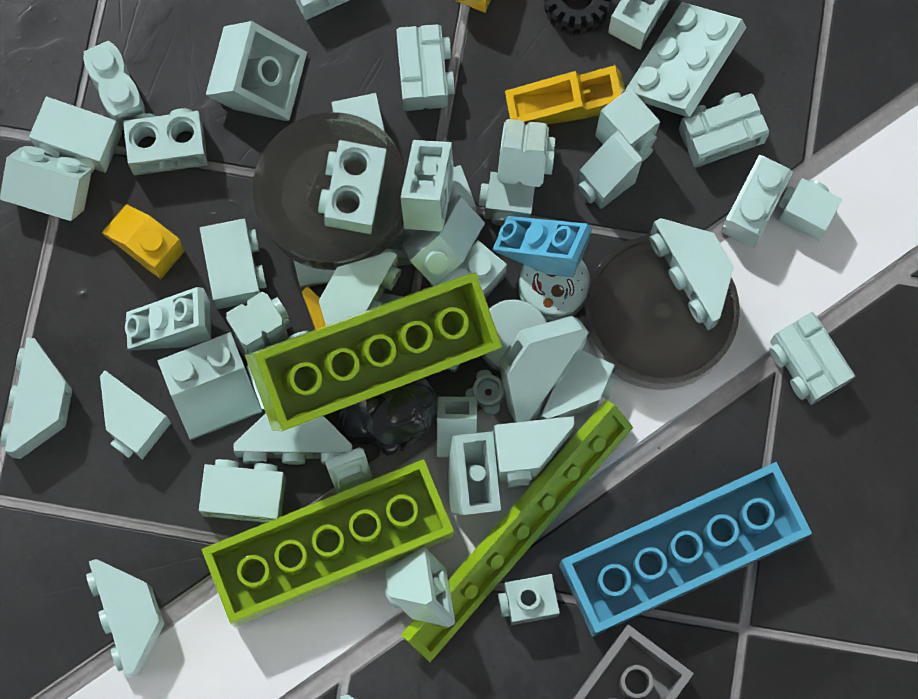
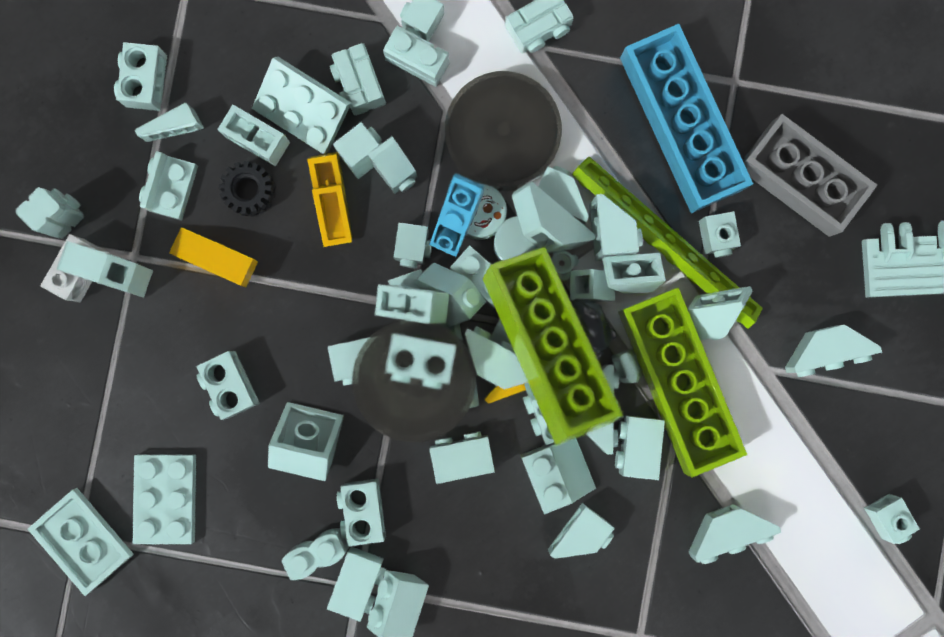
camera: 90 degrees left, 10 degrees up
light aqua slope [1,338,73,459] -> none
yellow slope [102,204,185,280] -> none
light aqua slope [125,287,211,350] -> none
light aqua brick [226,292,292,355] -> none
light aqua brick [396,24,455,111] -> none
light aqua brick [497,119,555,187] -> none
light aqua slope [649,218,734,331] -> none

